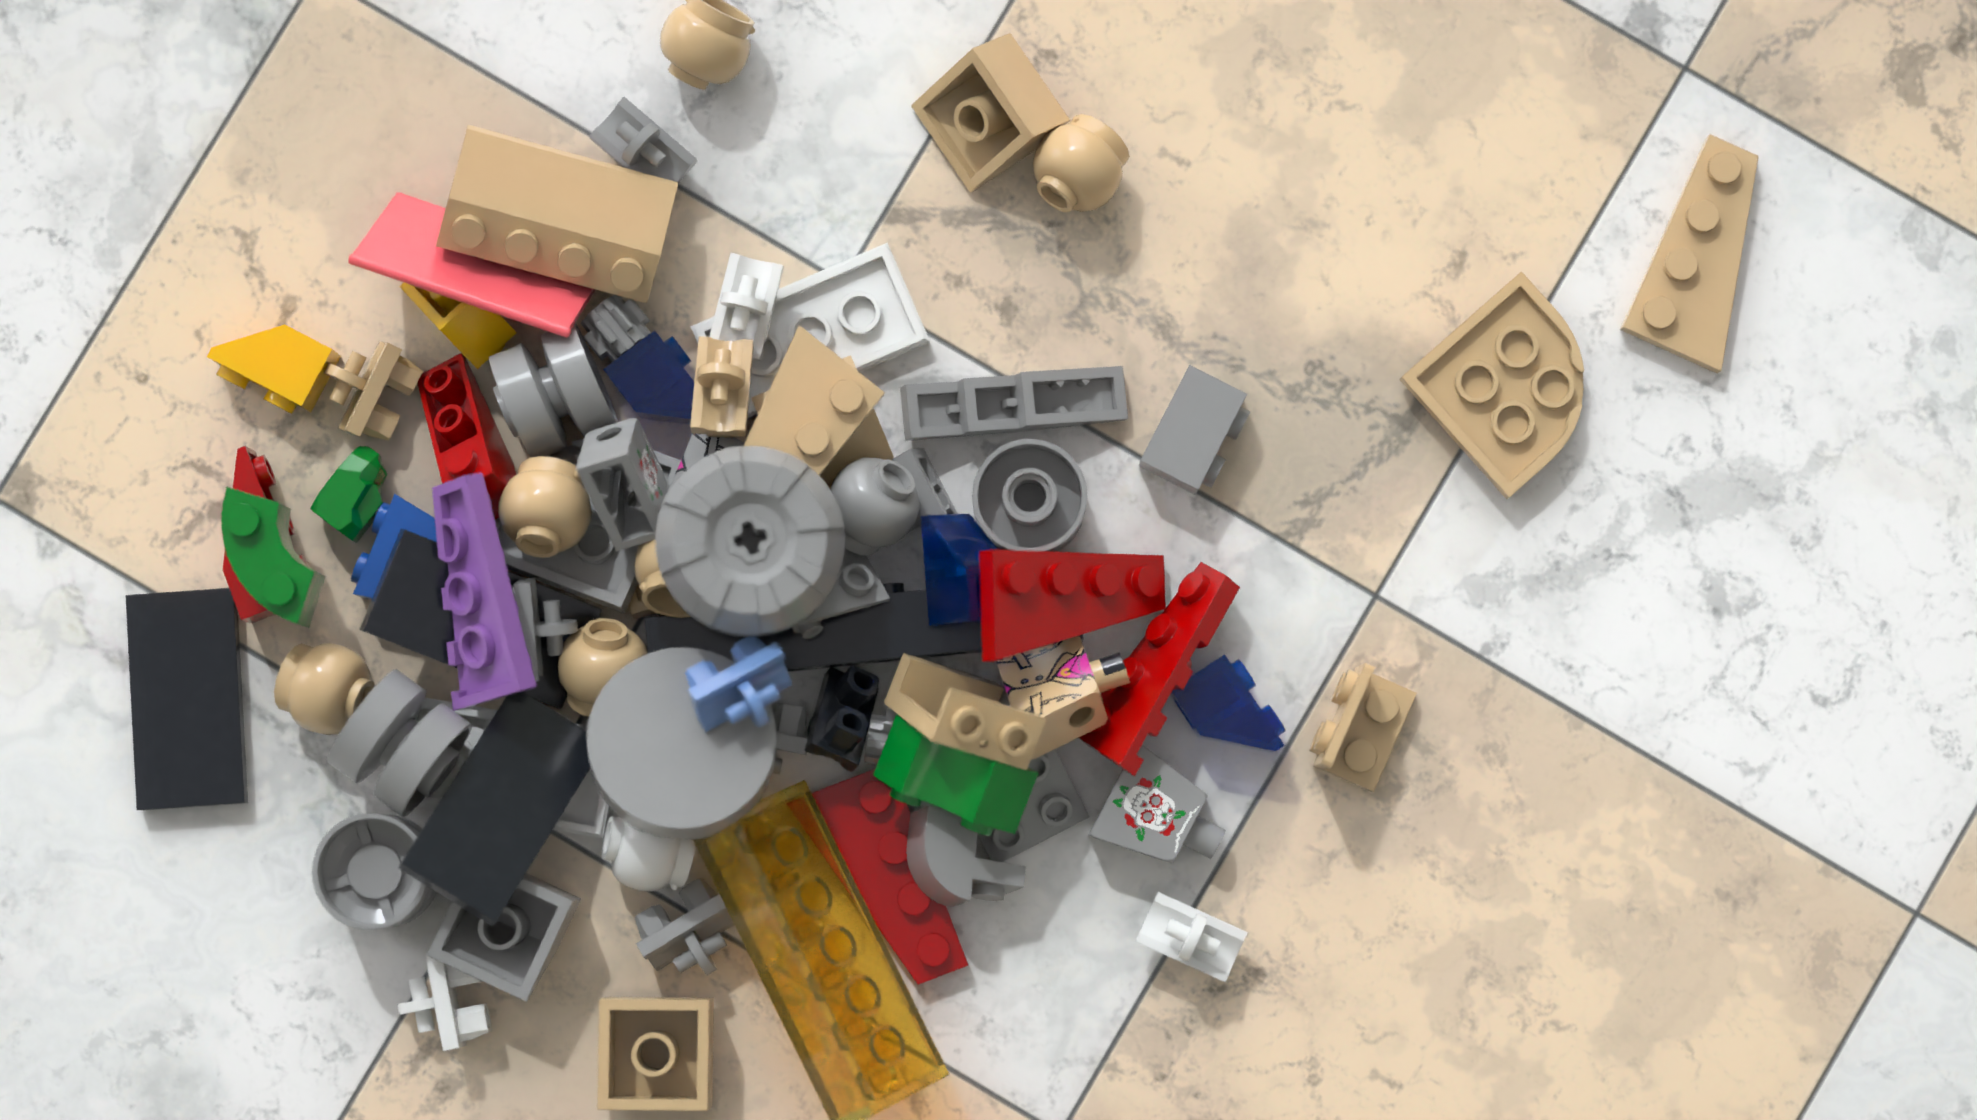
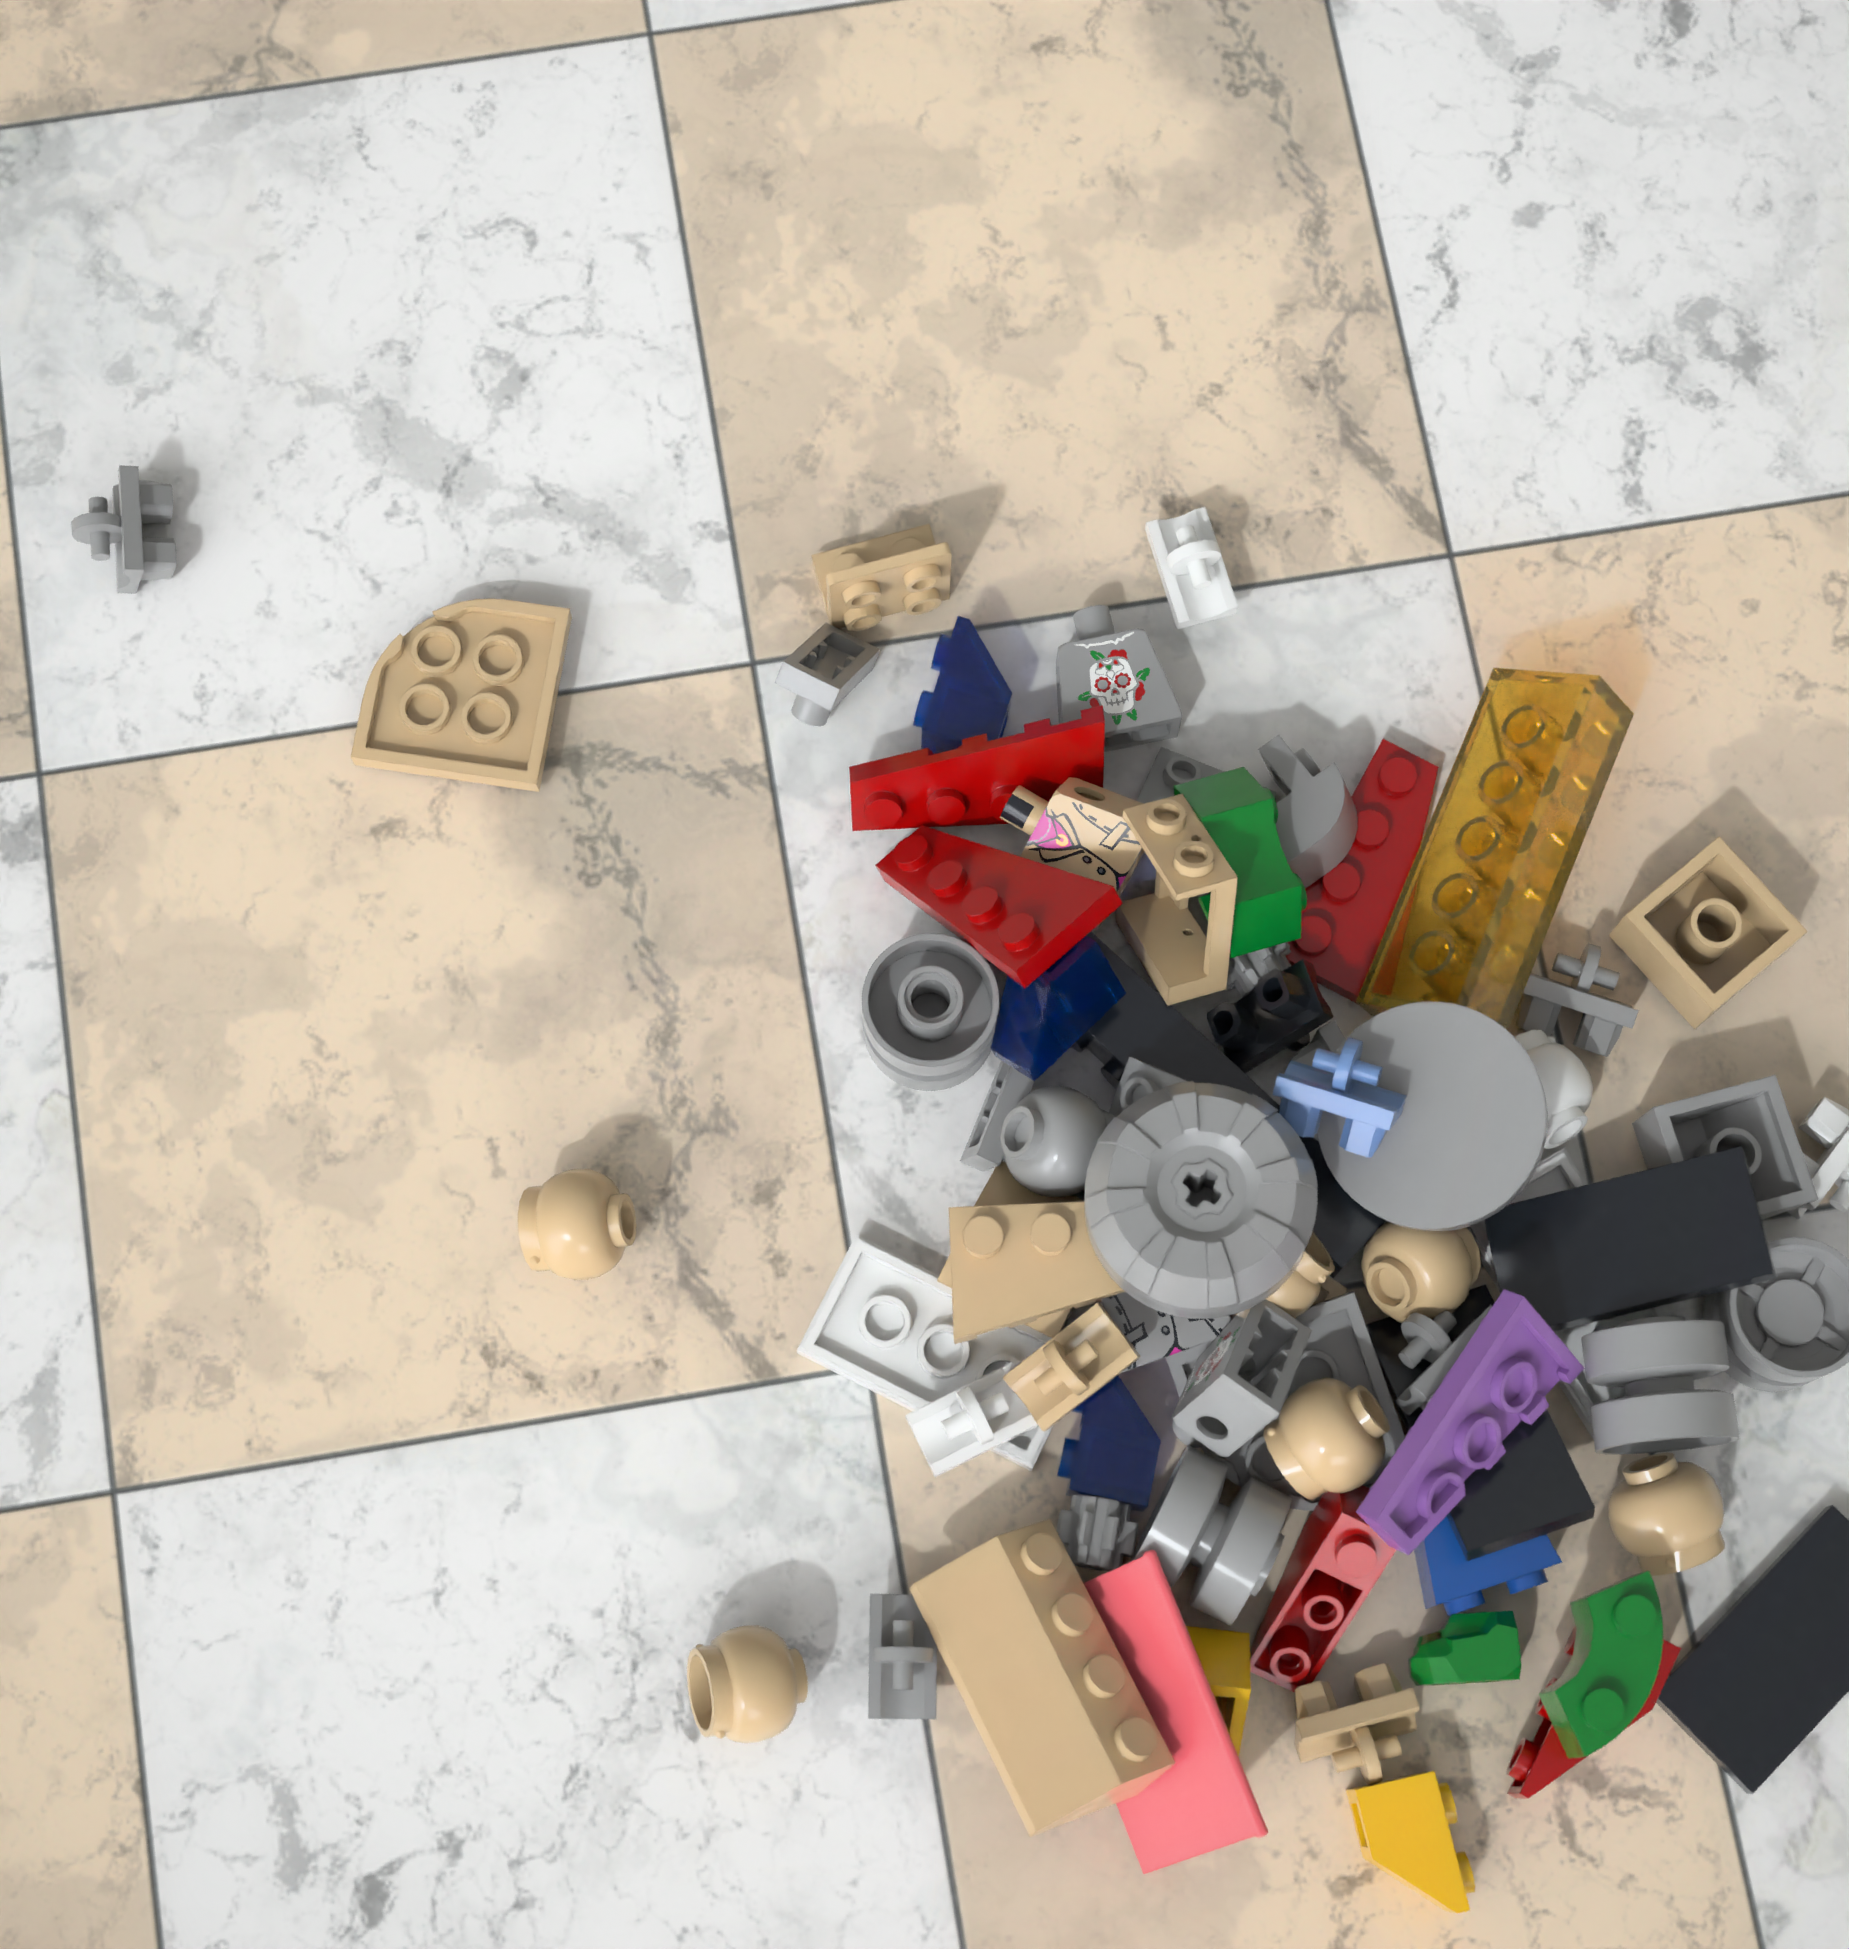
camera: 135 degrees left, 10 degrees down
light grey slope [900,366,1128,441] -> none
tan slope [911,33,1070,193] -> none
light grey brick [1139,365,1250,495] -> none
tan wing [1620,134,1759,374] -> none
none -> light grey hips [71,465,177,593]
none -> light grey tile [775,623,880,726]

